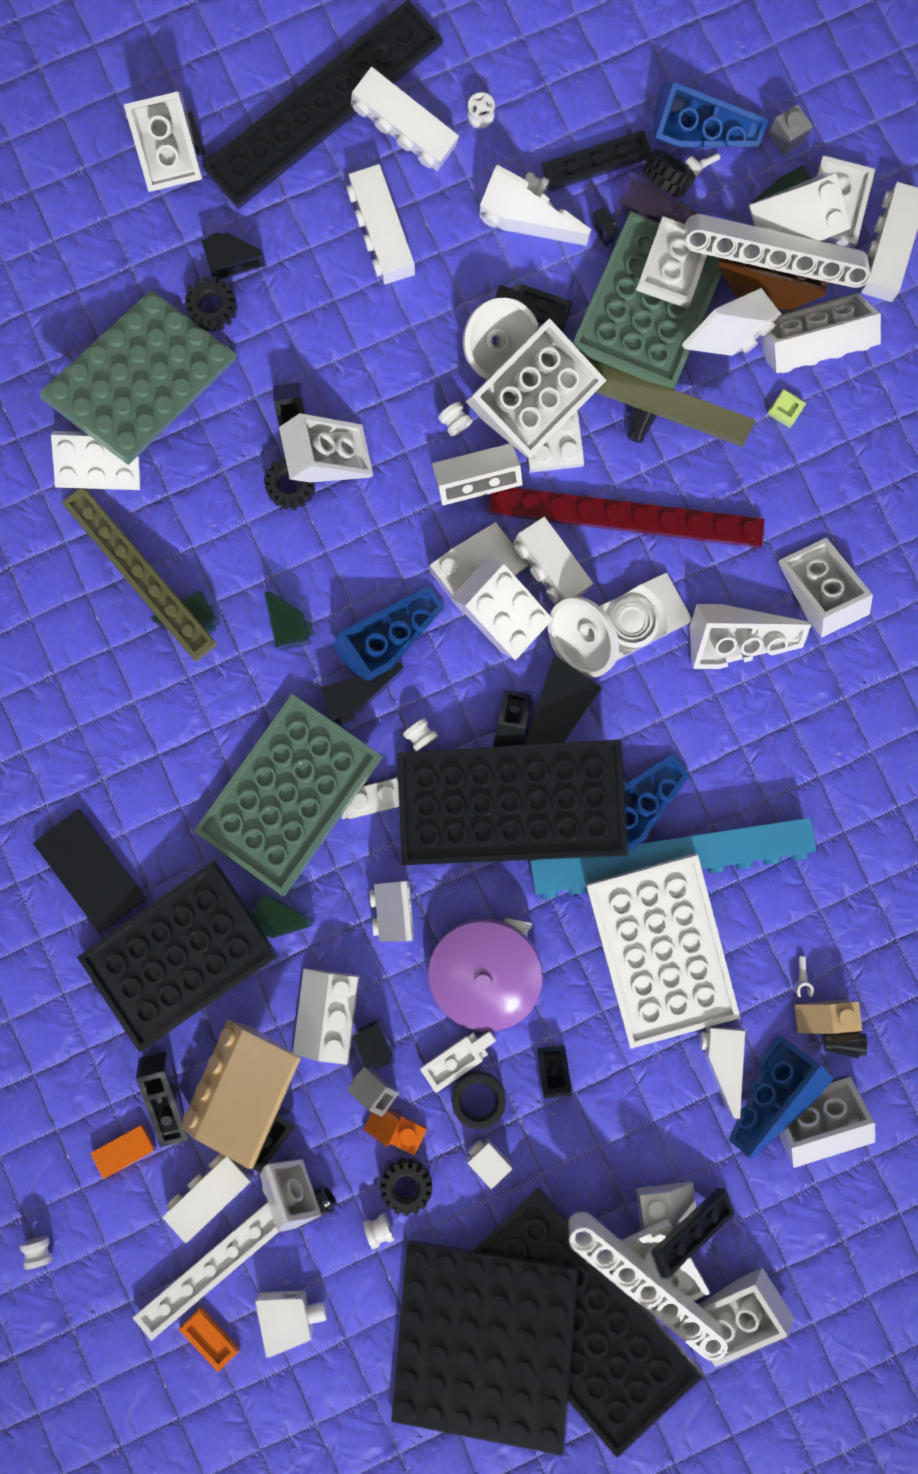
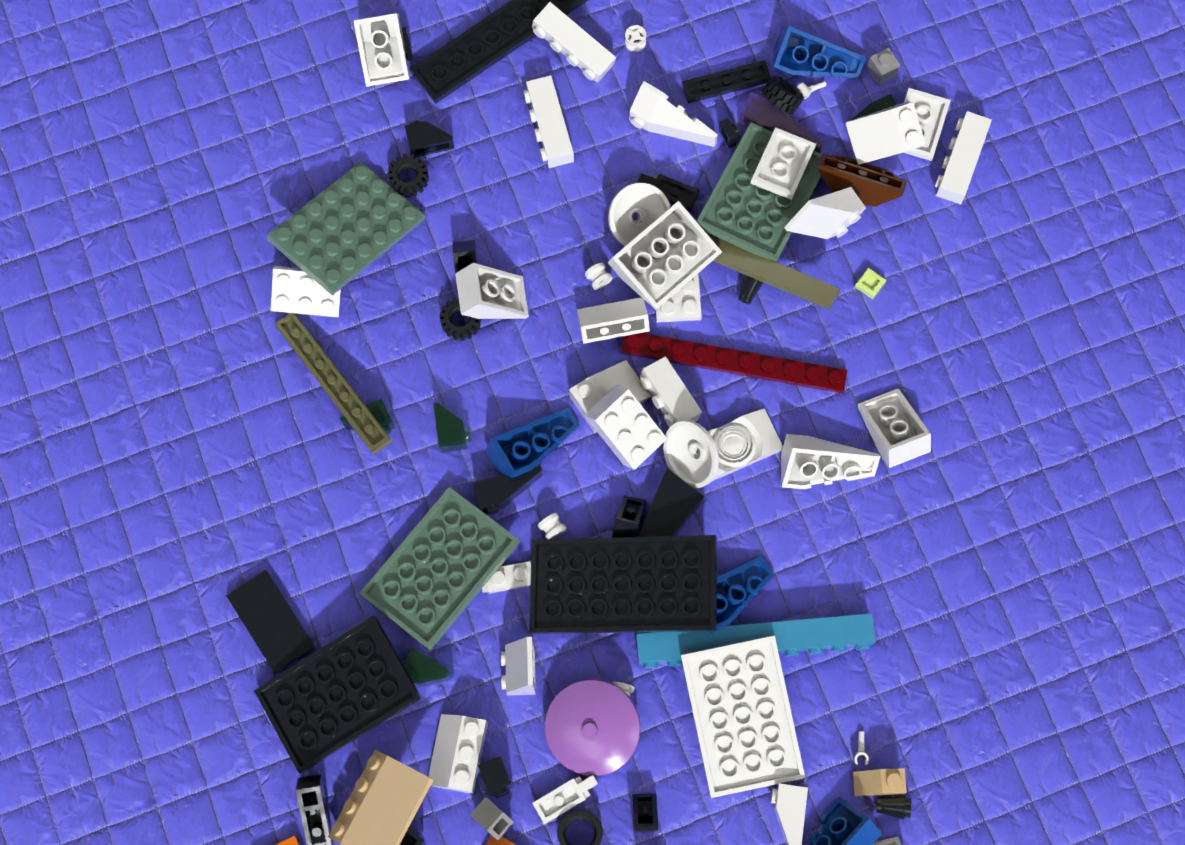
camera: 10 degrees right, 10 degrees down
white wheel [525,172,549,197] -> none
white beam [685,214,871,288] -> none
white slope [759,293,881,373] -> none

